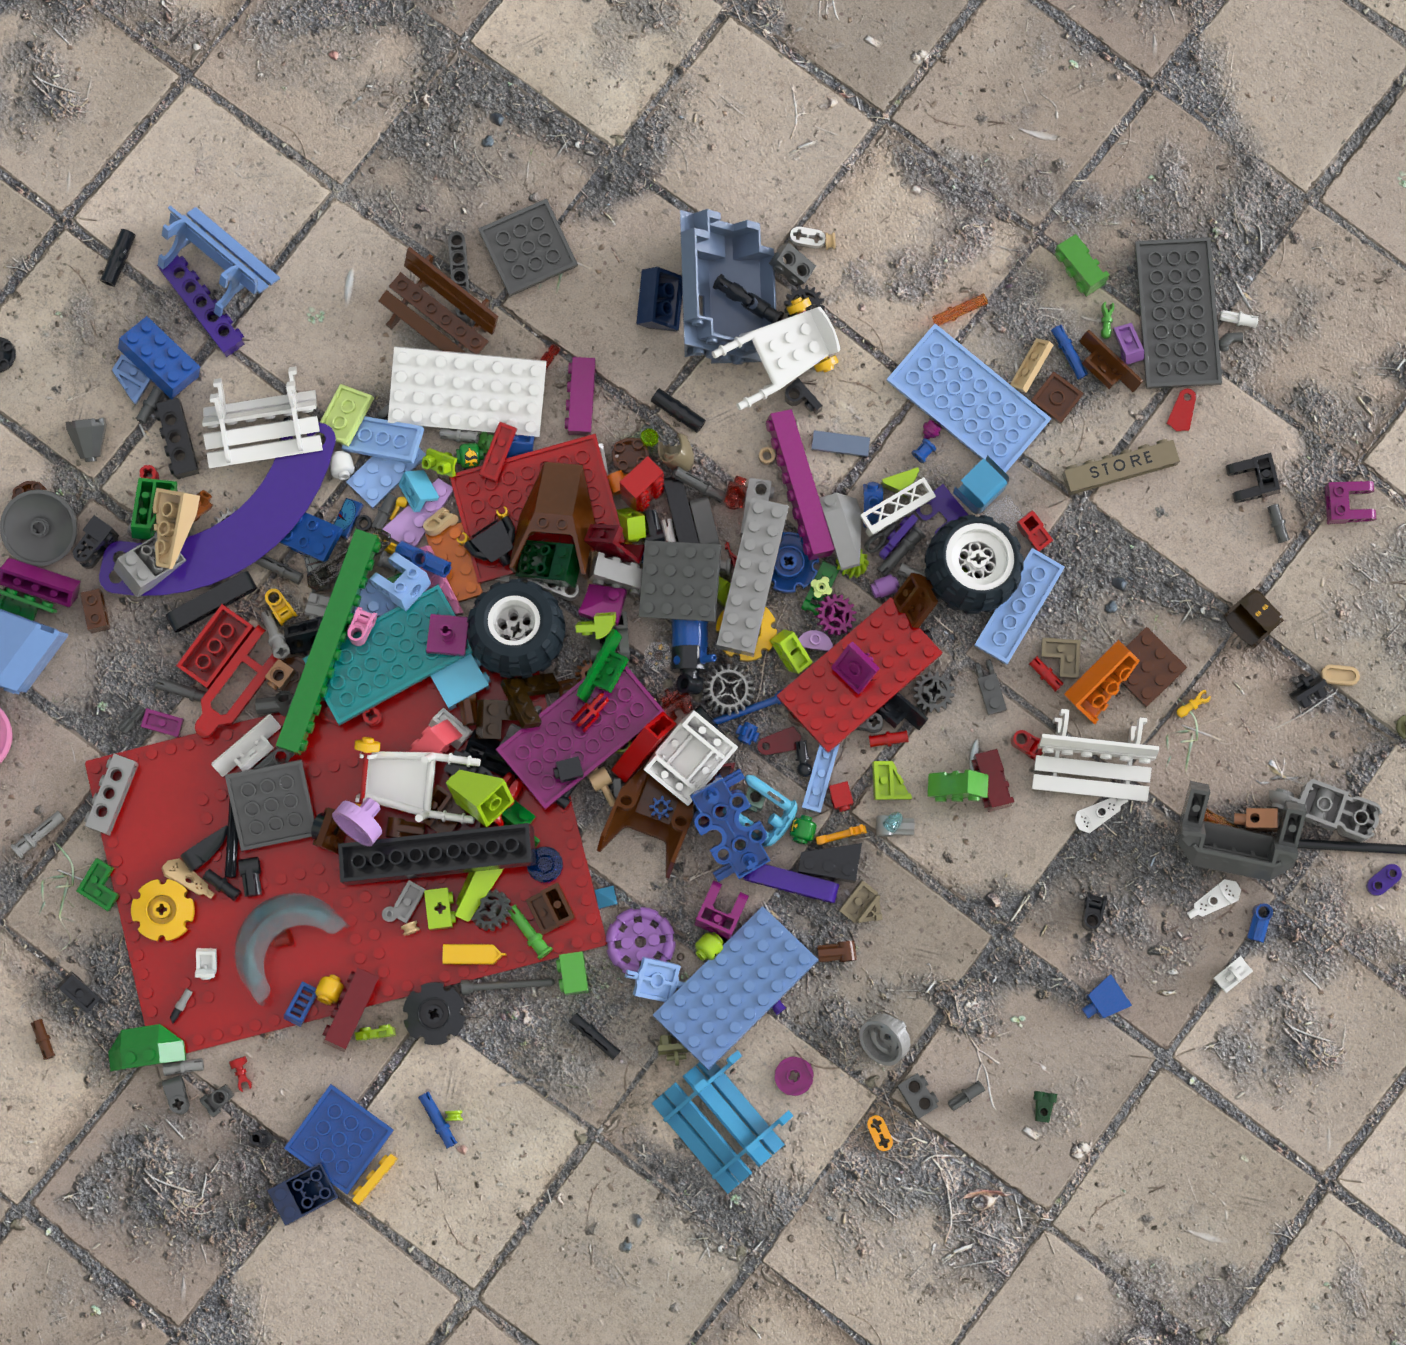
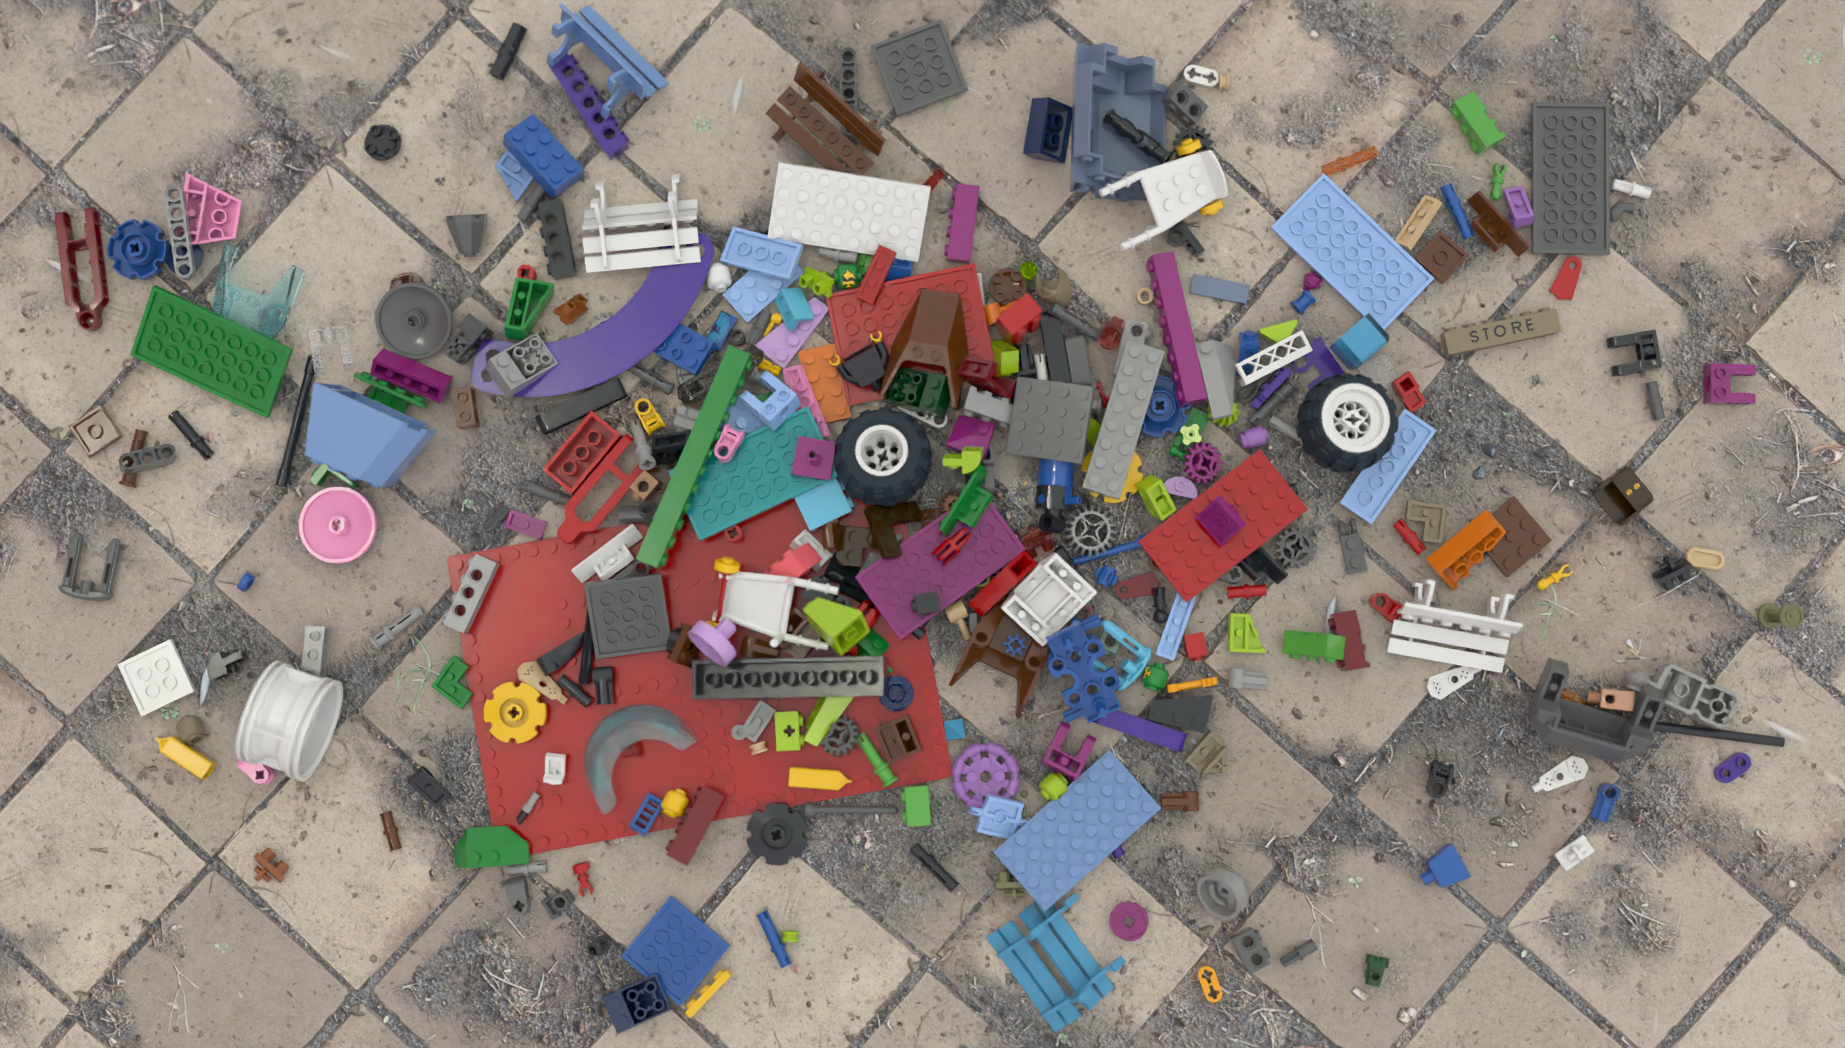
camera: 15 degrees right, 5 degrees up
tan wedge [153,488,200,569] -> none
yellowish green tile [316,384,374,447] -> none
lime wing [355,1024,396,1041] -> none
blue piece [395,541,452,578] -> none
tan plate [423,507,458,536] -> none
black axle [651,388,706,433] -> none
clear light blue hose [883,812,903,833] -> none
reddish brown brick [893,573,938,628] -> none

